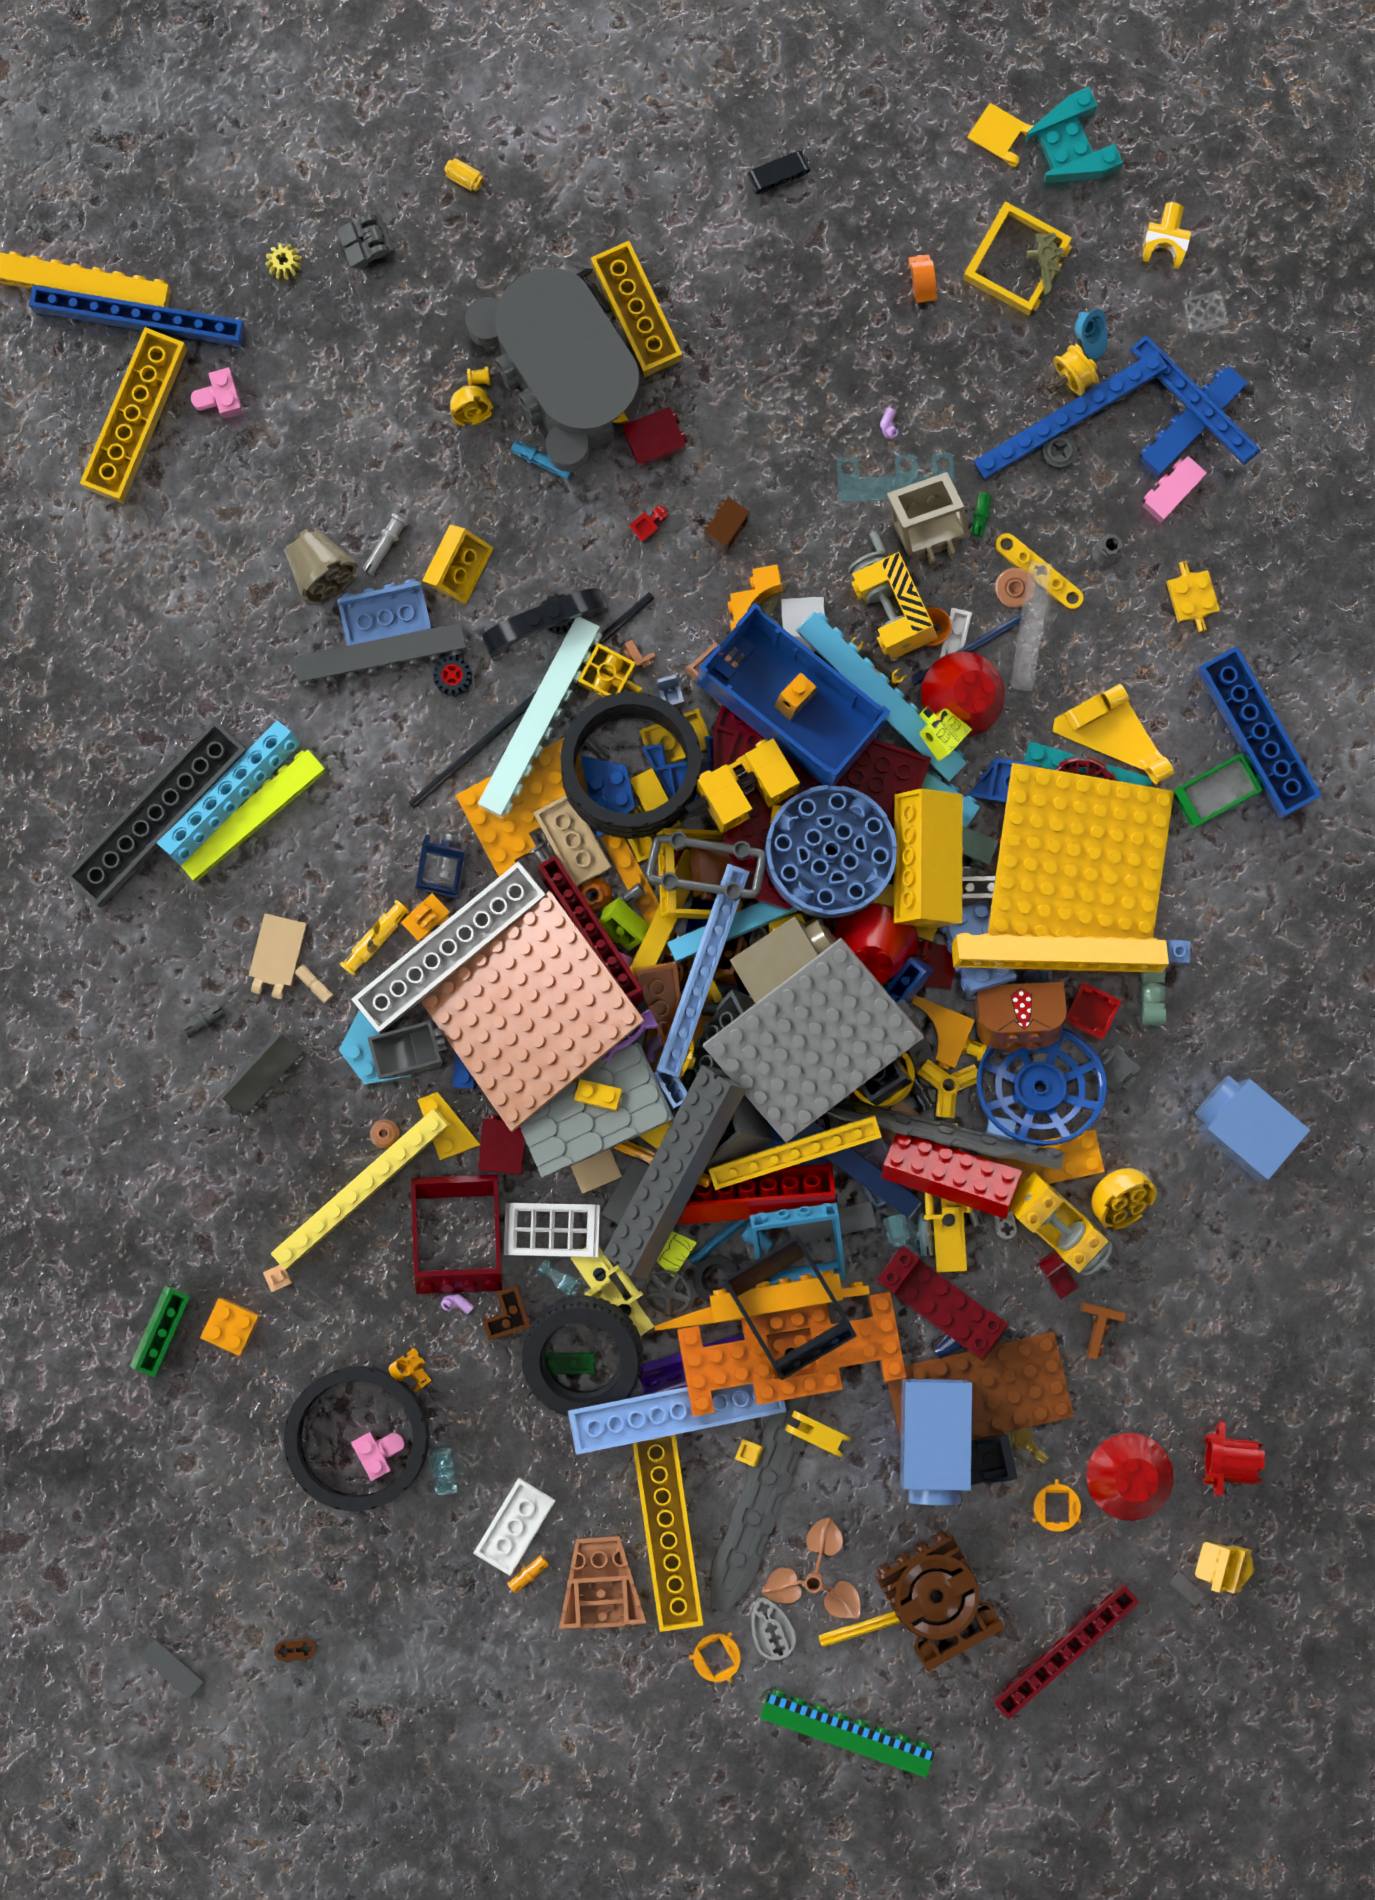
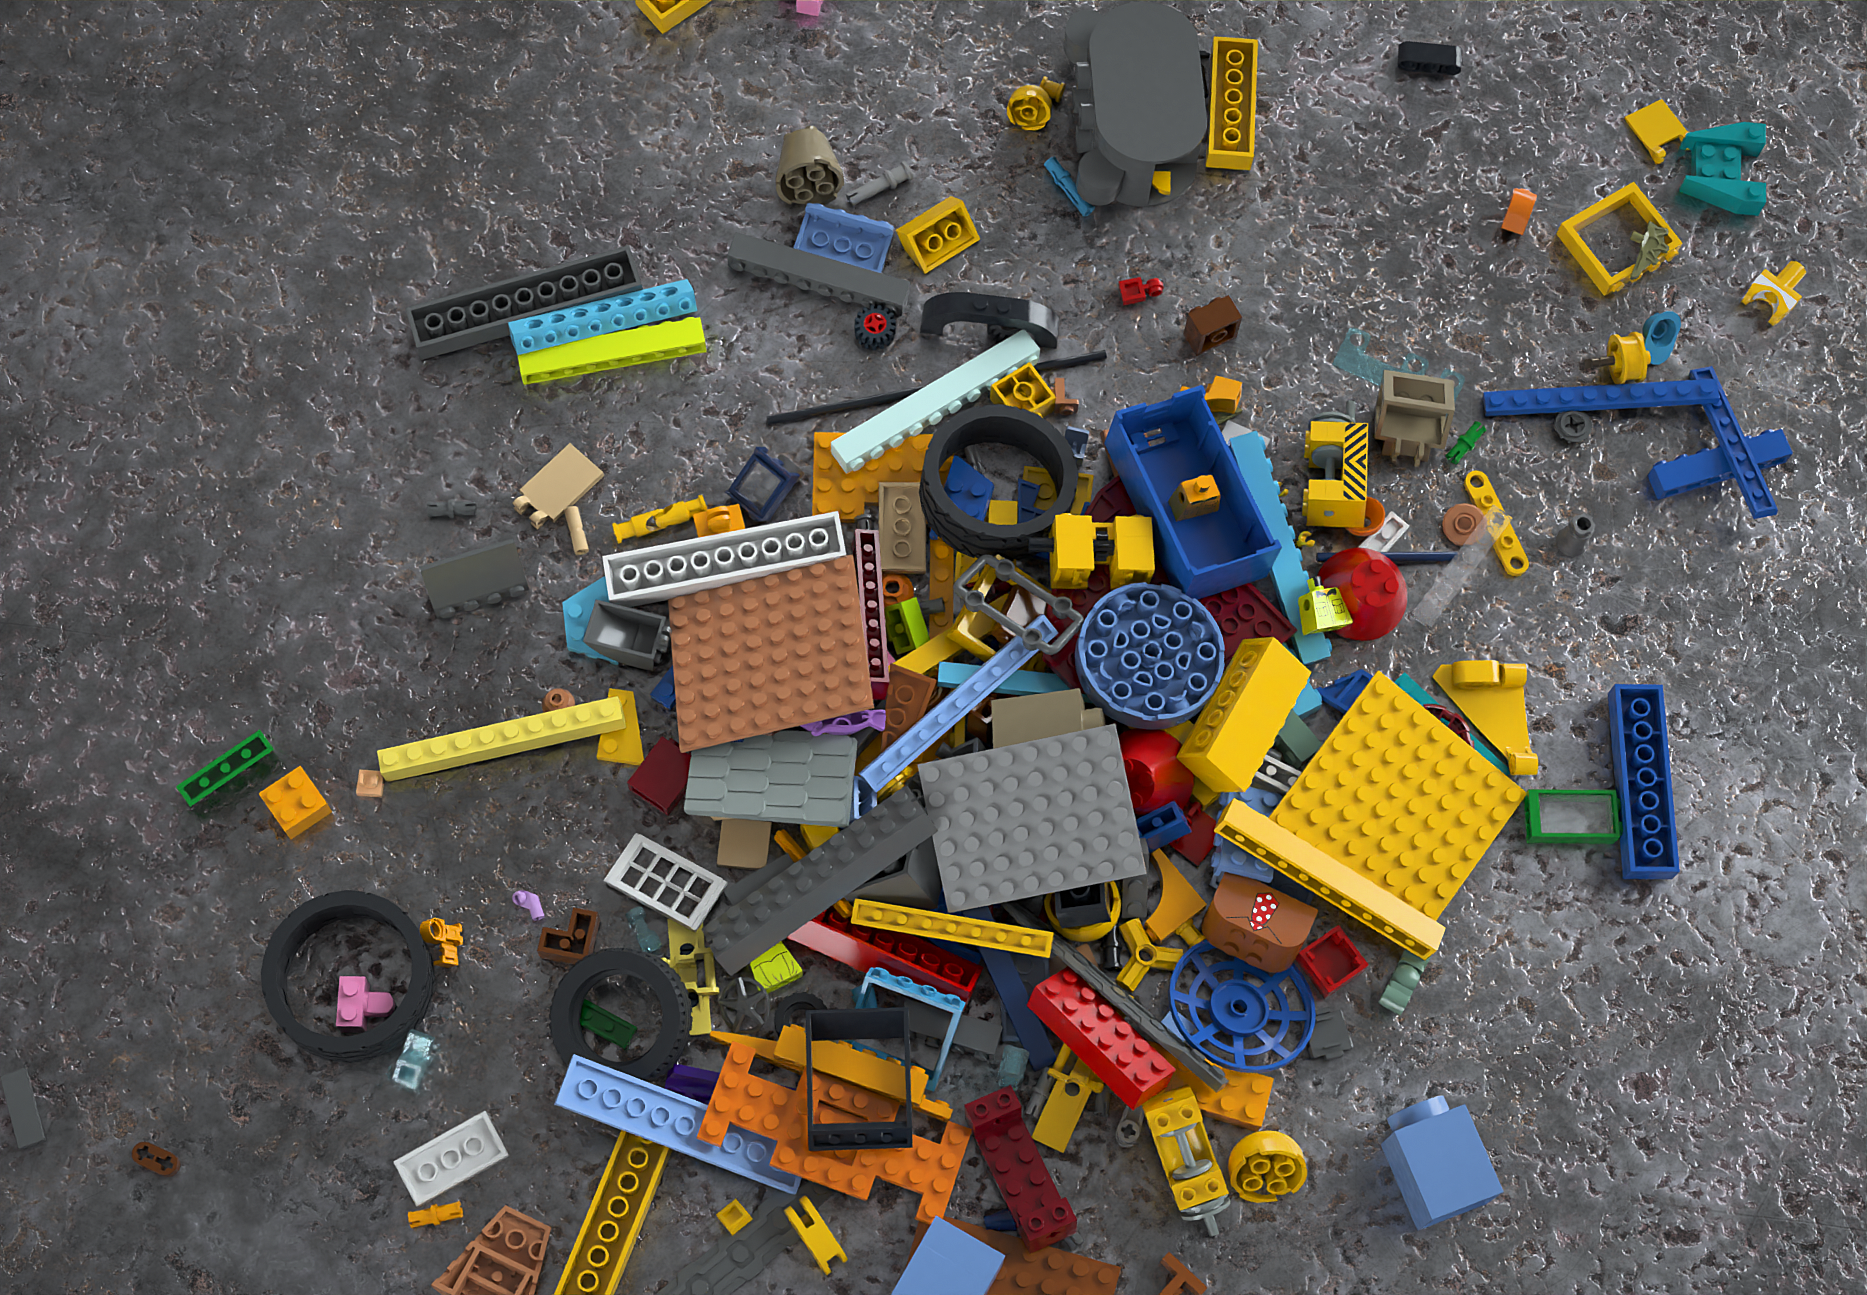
camera: 25 degrees right, 15 degrees down
dark red window [411,1174,503,1294] -> none
yellow plate [574,1079,623,1112] -> none
dark red brick [623,407,688,469] -> none
lavender arm [646,1034,663,1063] -> none
dark azure axle [687,1219,750,1266] -> none
lavender arm [880,407,899,439] -> none
dark red plate [1036,1251,1079,1299] -> none
bright pink brick [1142,456,1207,523] -> none
yellow plate [1166,561,1220,633] -> none
medium blue brick [1166,940,1191,965] -> none

